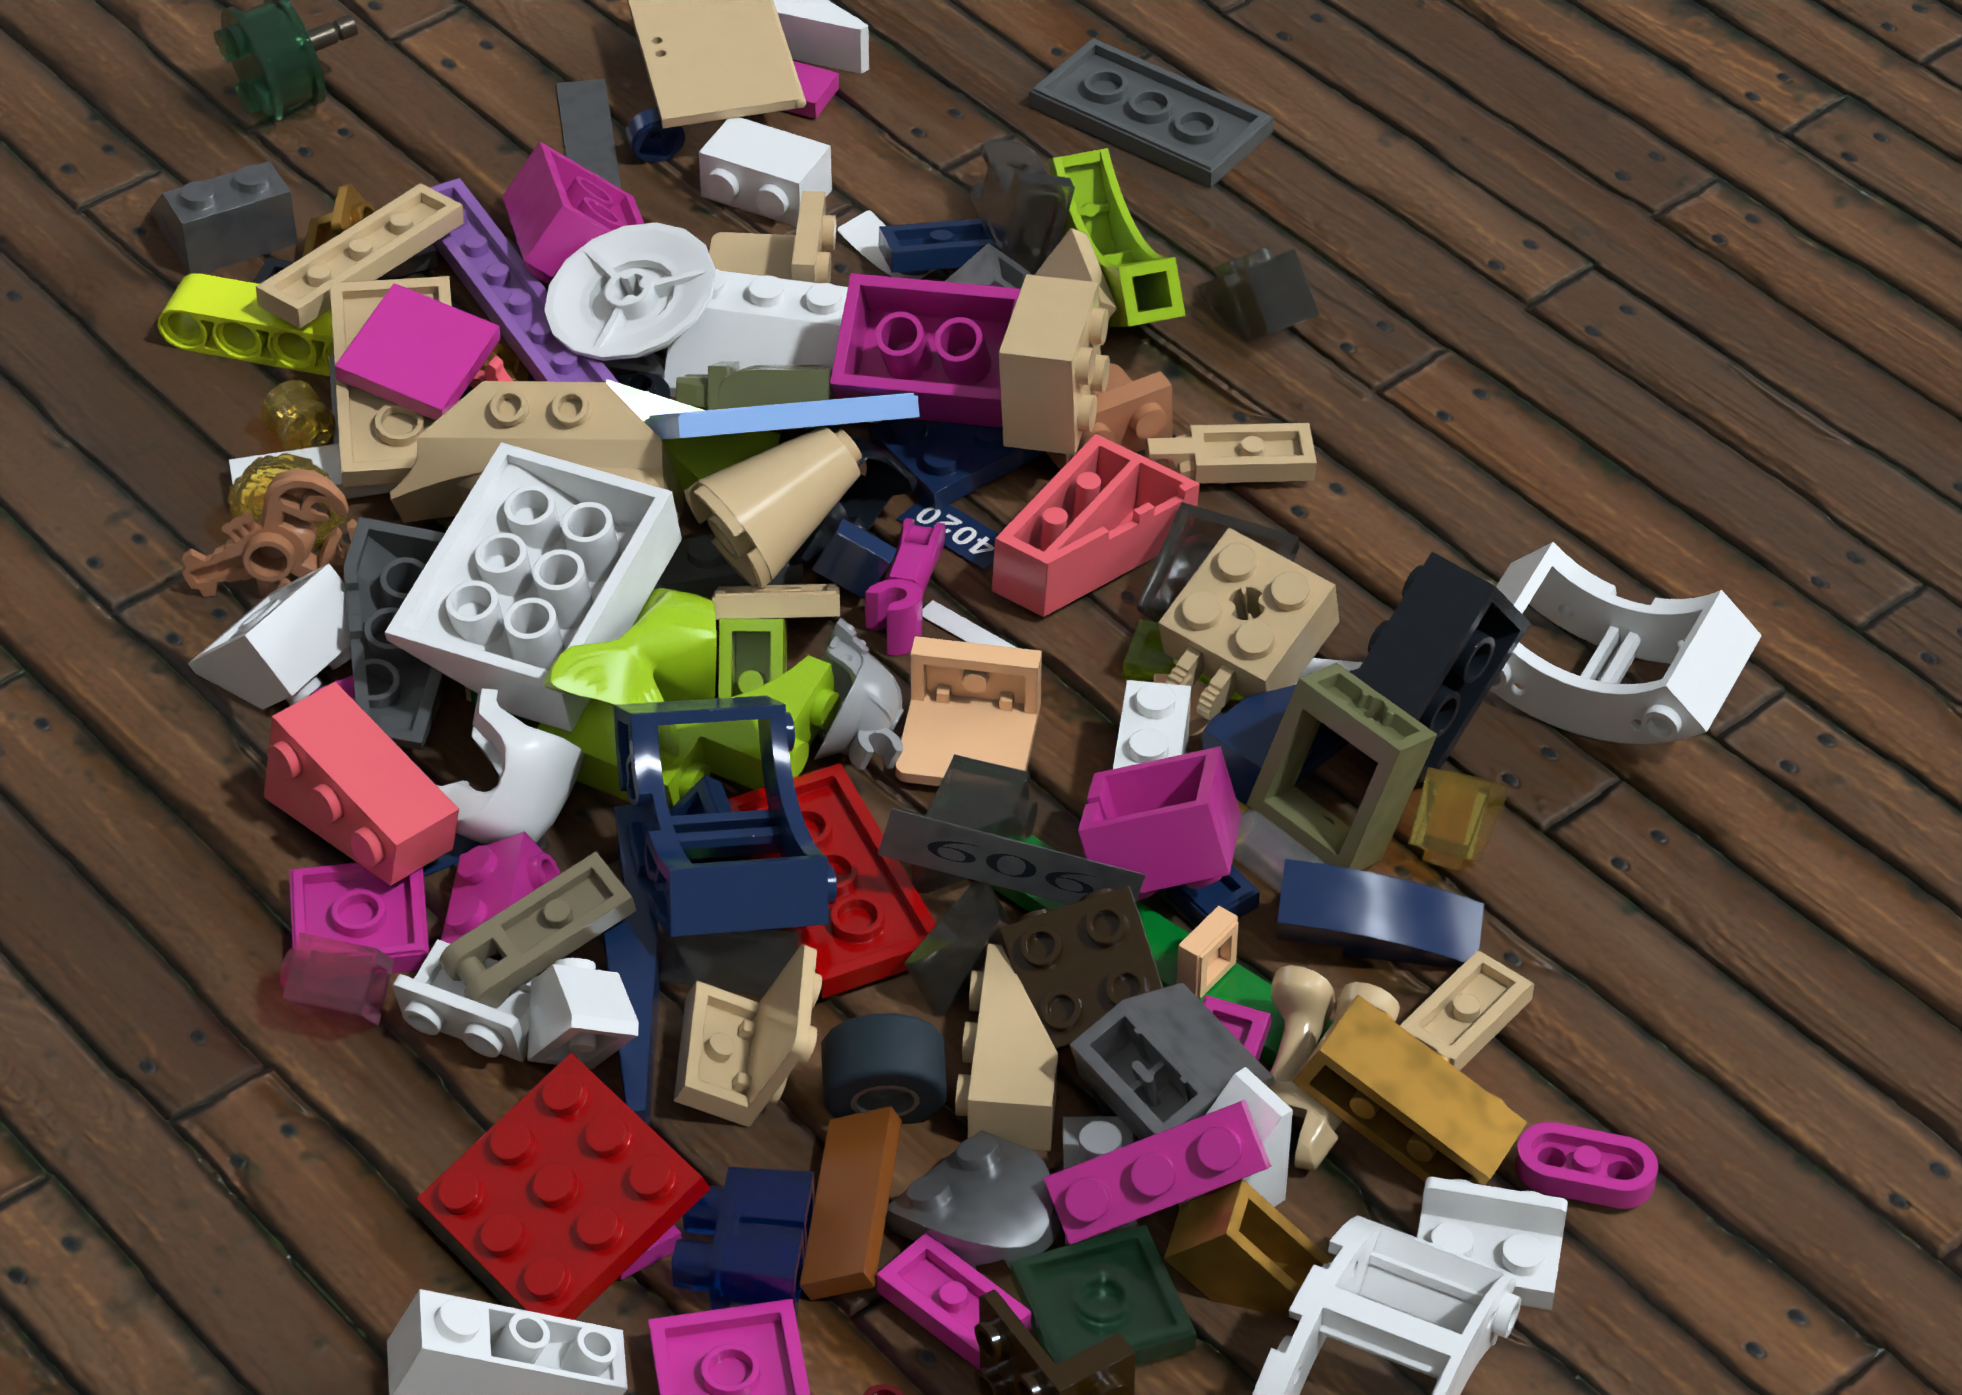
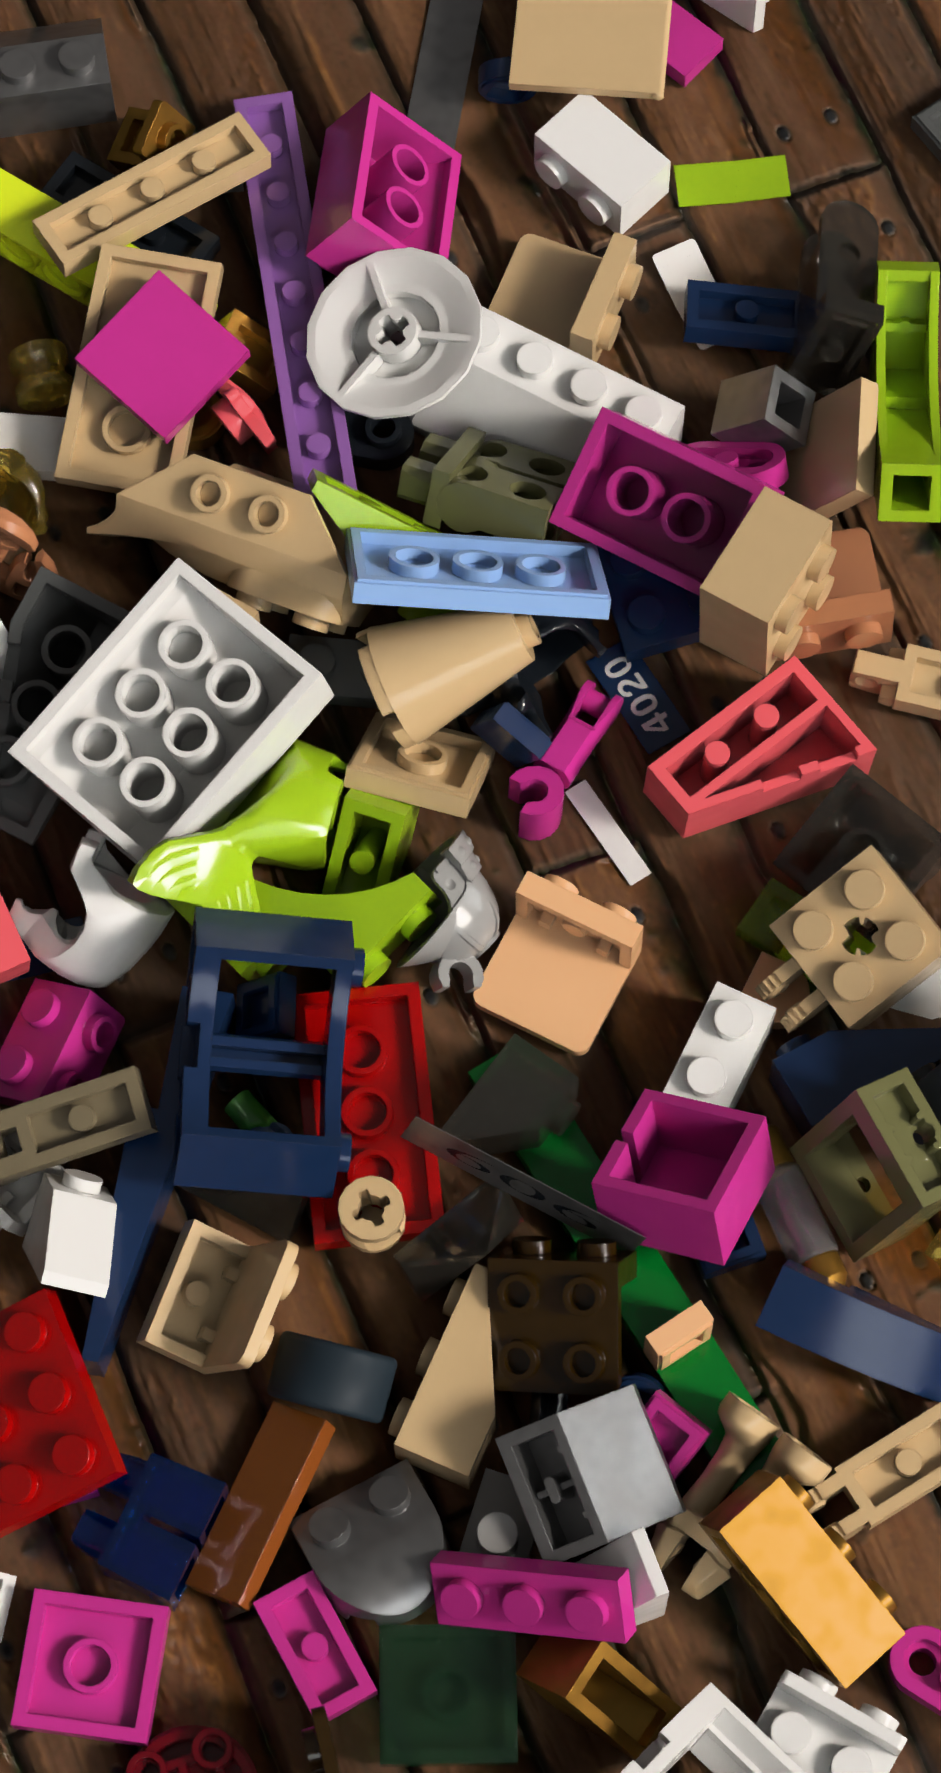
camera: 20 degrees right, 25 degrees up
none -> tan wheel [338,1176,406,1253]
none -> lime sticker [673,155,791,207]

